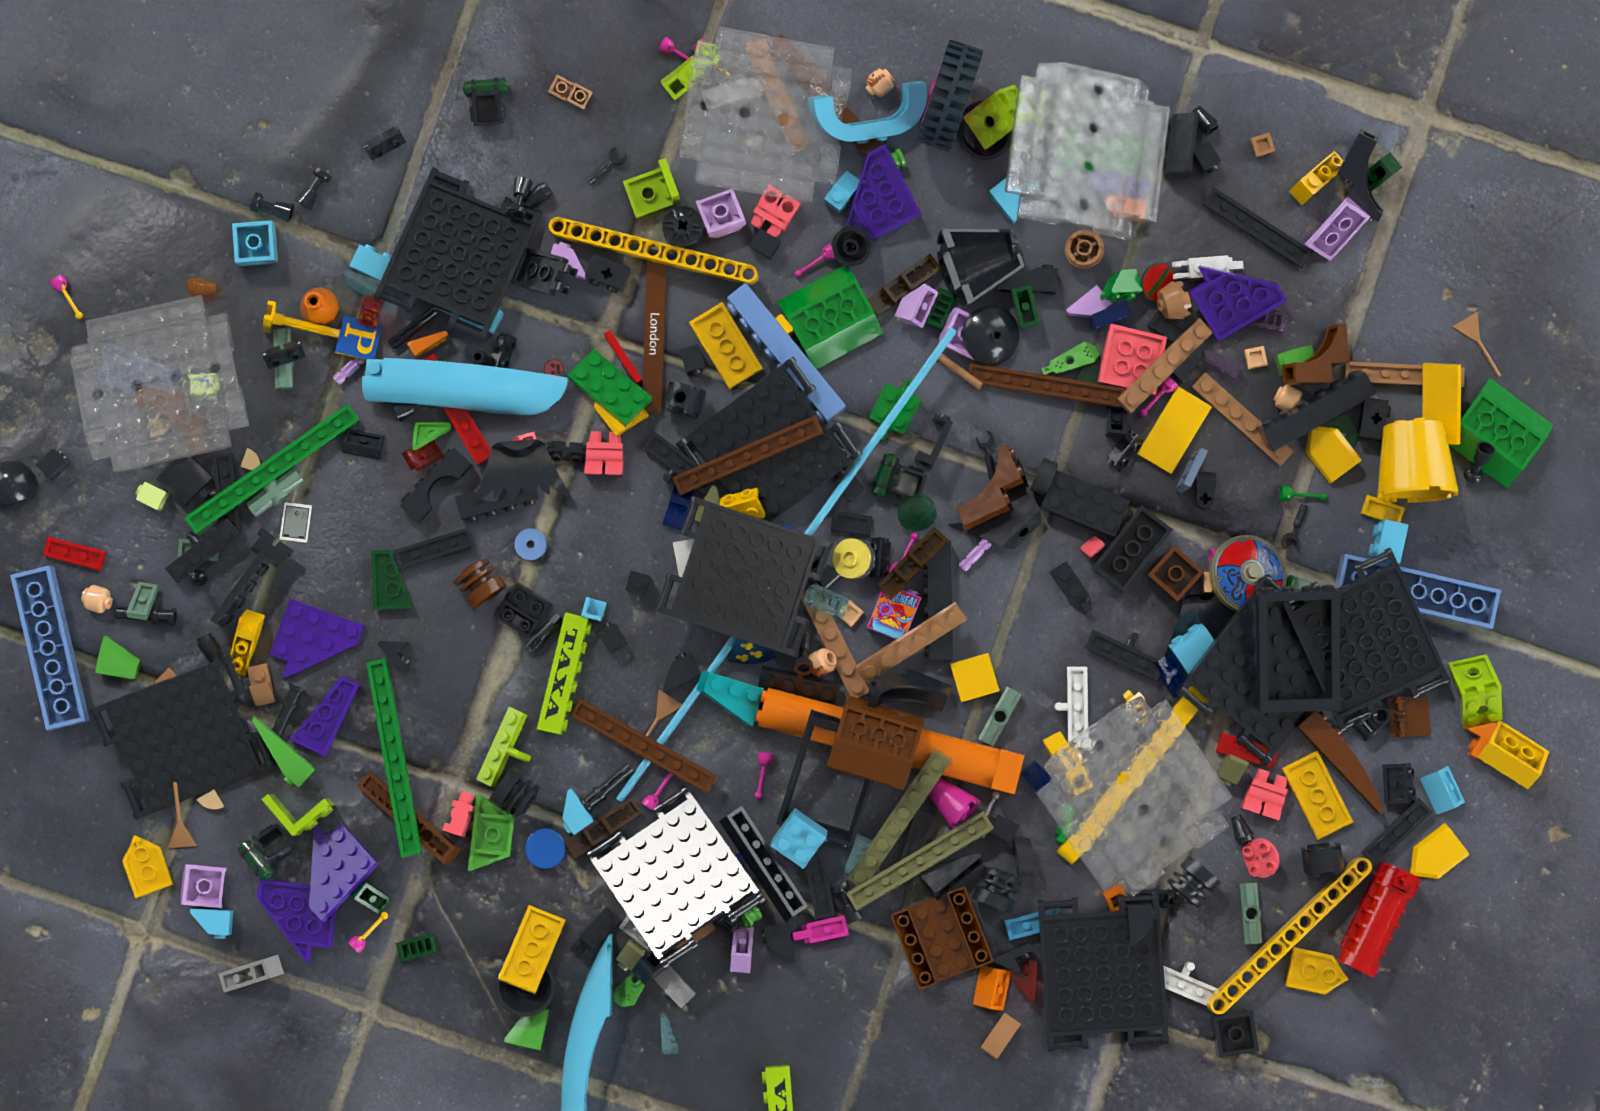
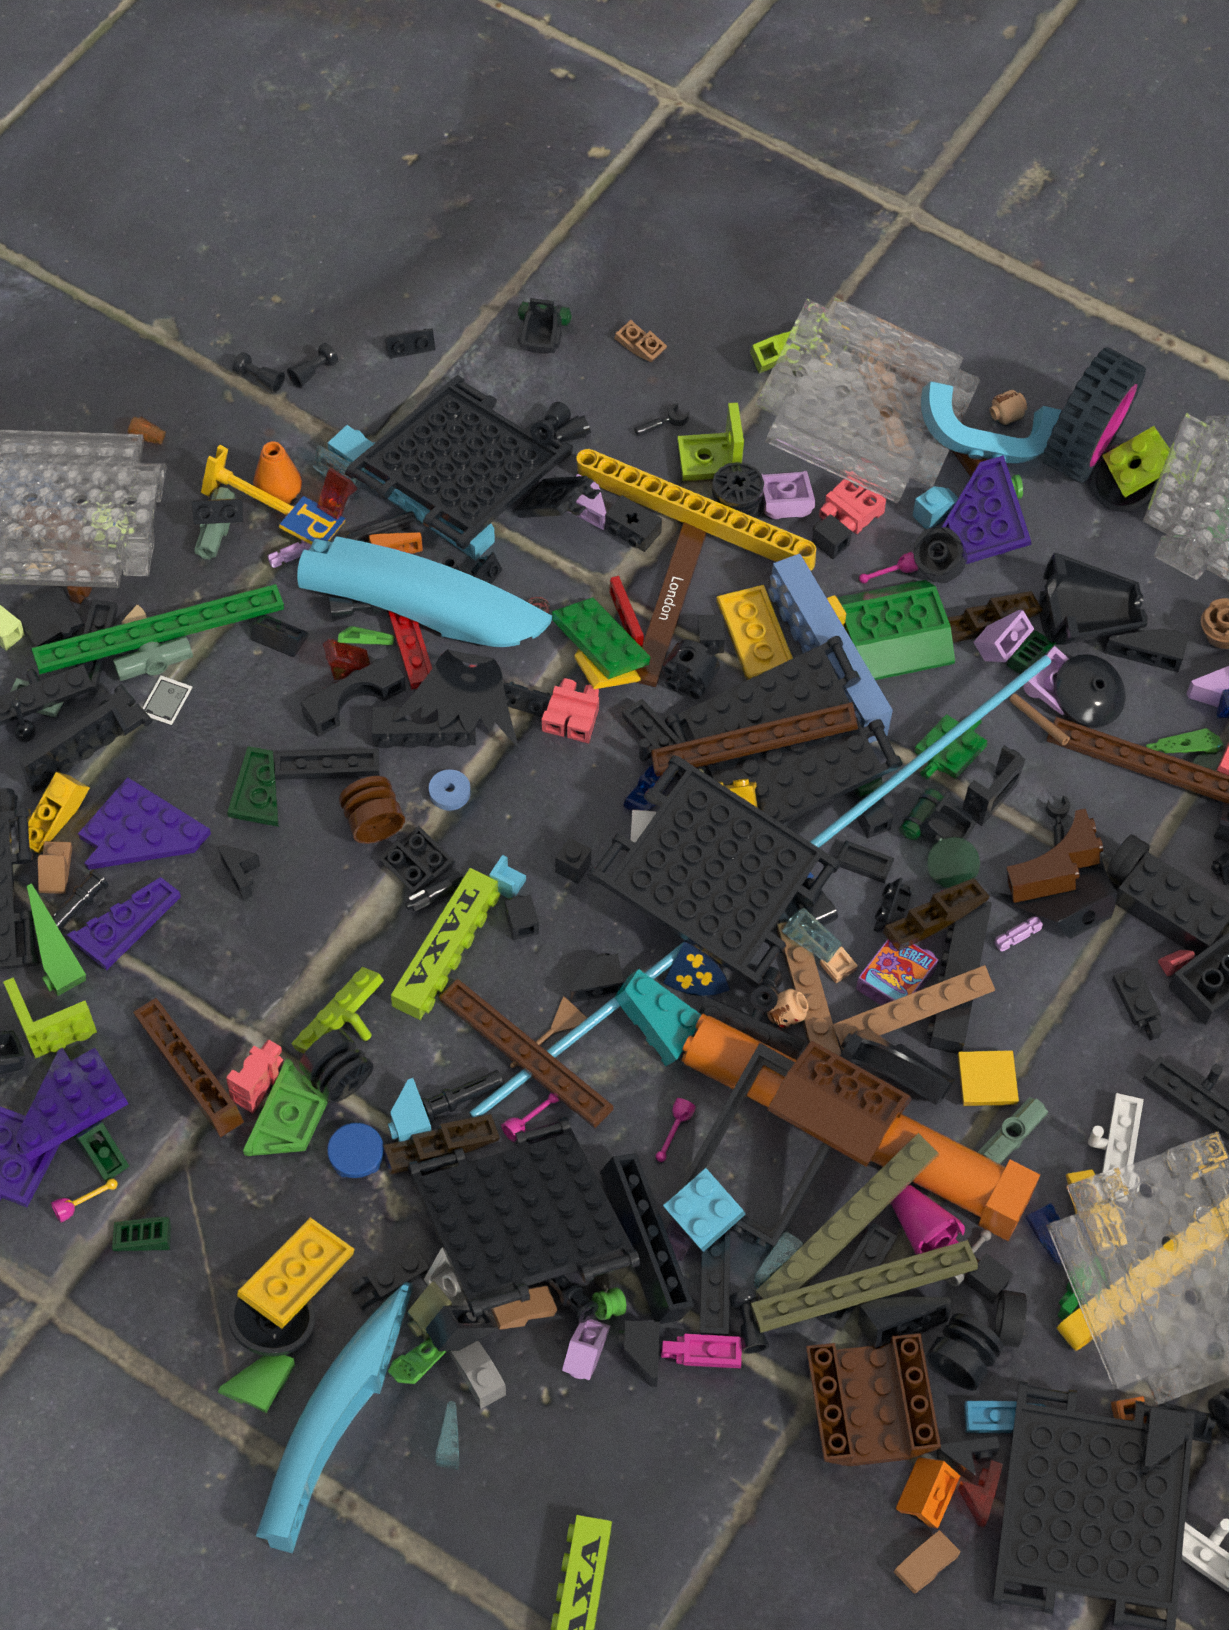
camera: 10 degrees right, 25 degrees down
medium azure brick [232,220,278,266] -> none
green plate [366,659,422,858] -> none
dark pink hinge [658,37,690,60] -> none
light yellow piece [832,538,875,579] -> none
medium azure slope [988,177,1020,225] -> none
dark green slope [1011,285,1040,330] -> none

